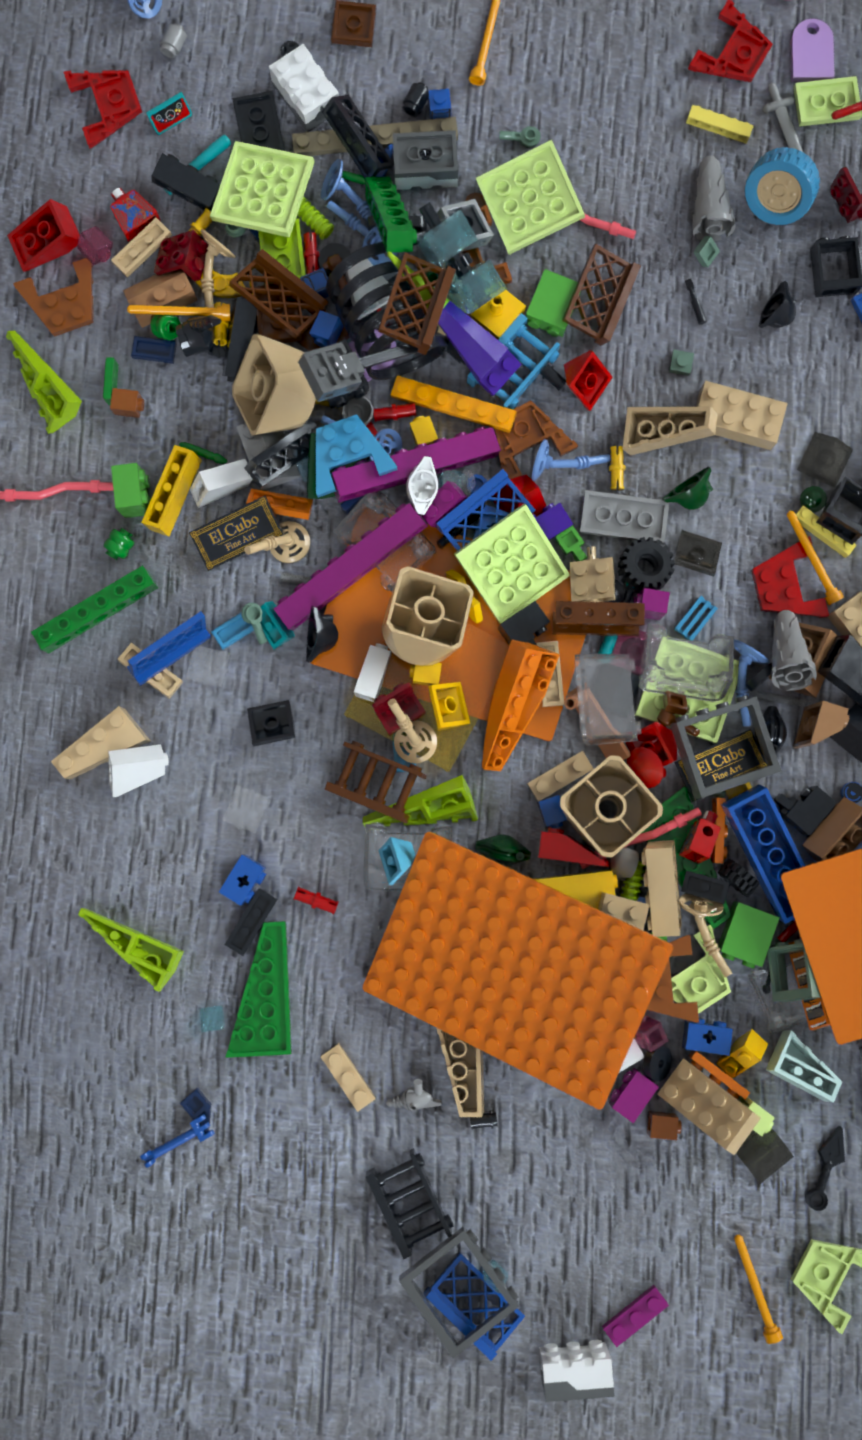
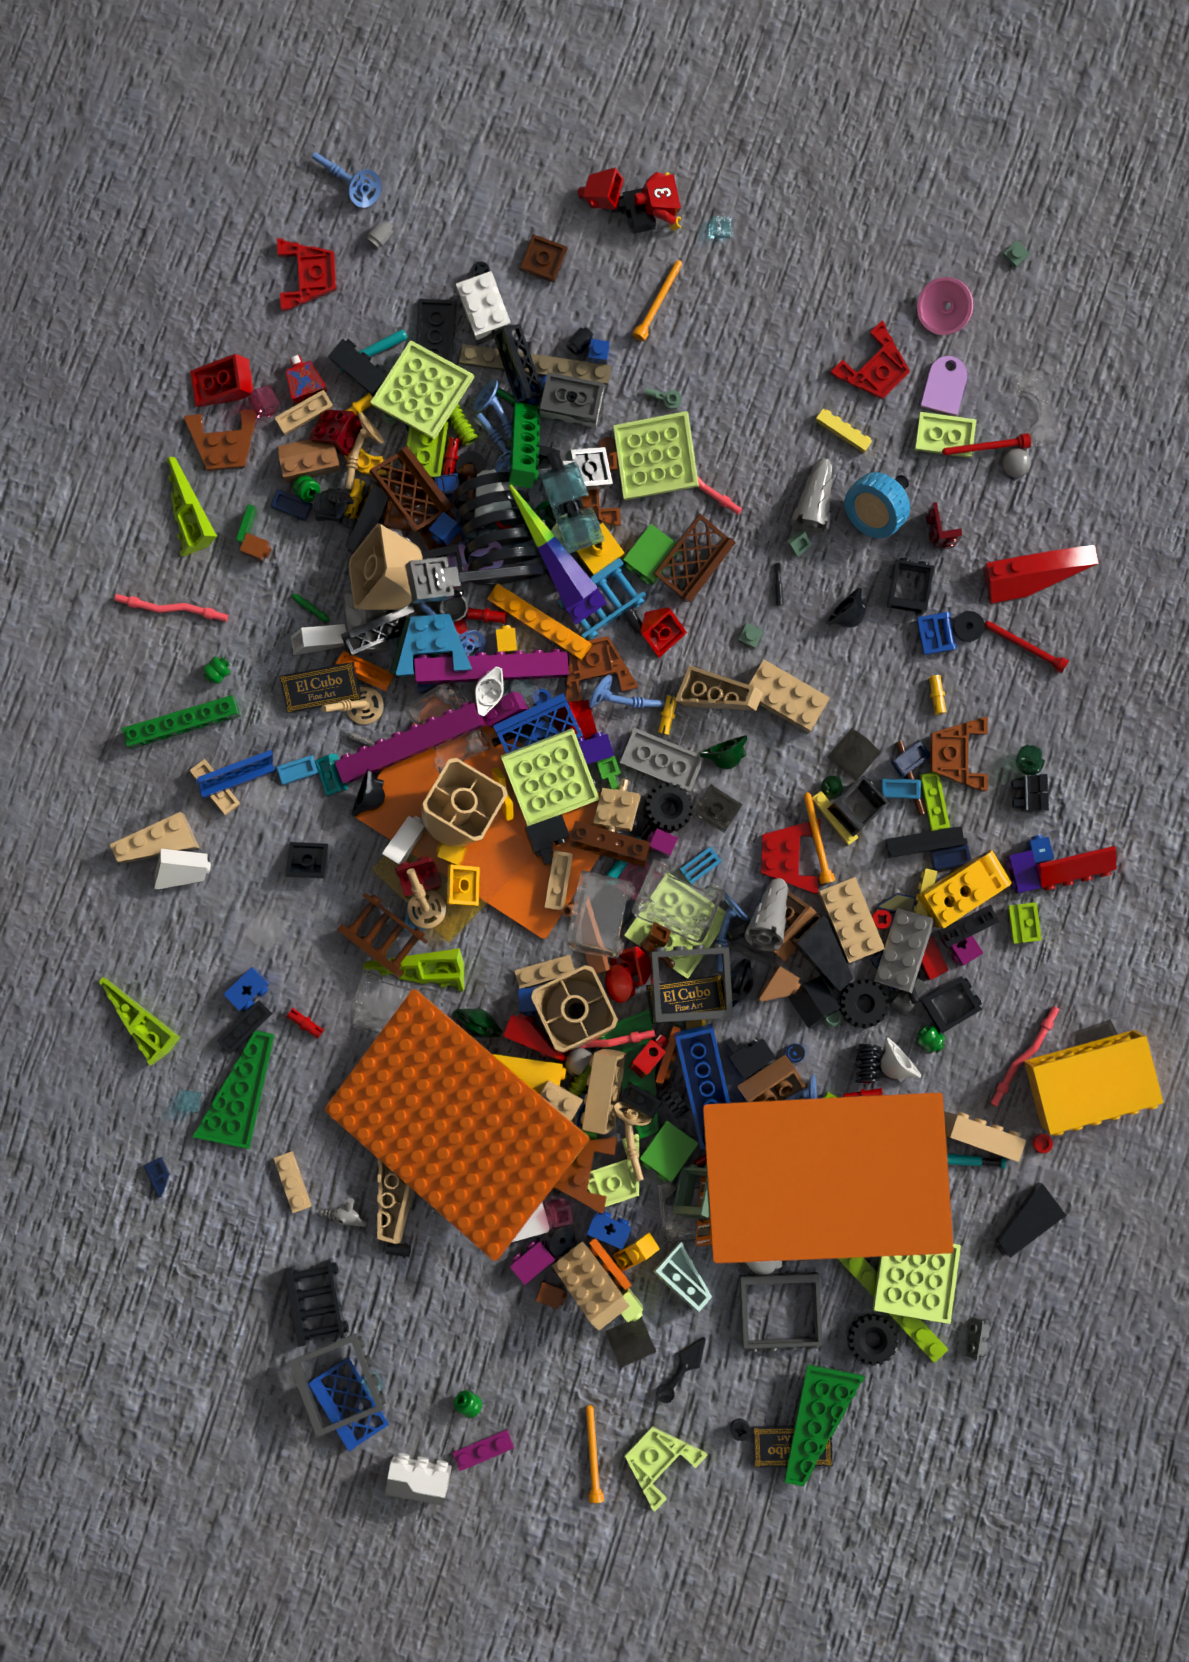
camera: 20 degrees right, 0 degrees up
bright green brick [111,463,151,518] -> none
light orange piece [127,303,230,321] -> none
blue hinge [140,1114,215,1168] -> none
yellow brick [141,445,202,537] -> none
slope [146,92,192,135] -> none
sand green plate [241,602,267,645] -> none
reddish brown fence [378,252,456,355] -> none
medium azure slope [378,837,416,885] -> none
orange wedge [482,640,560,771] -> none
light grey sword [763,83,803,152] -> none
none -> green piece [454,1390,482,1418]

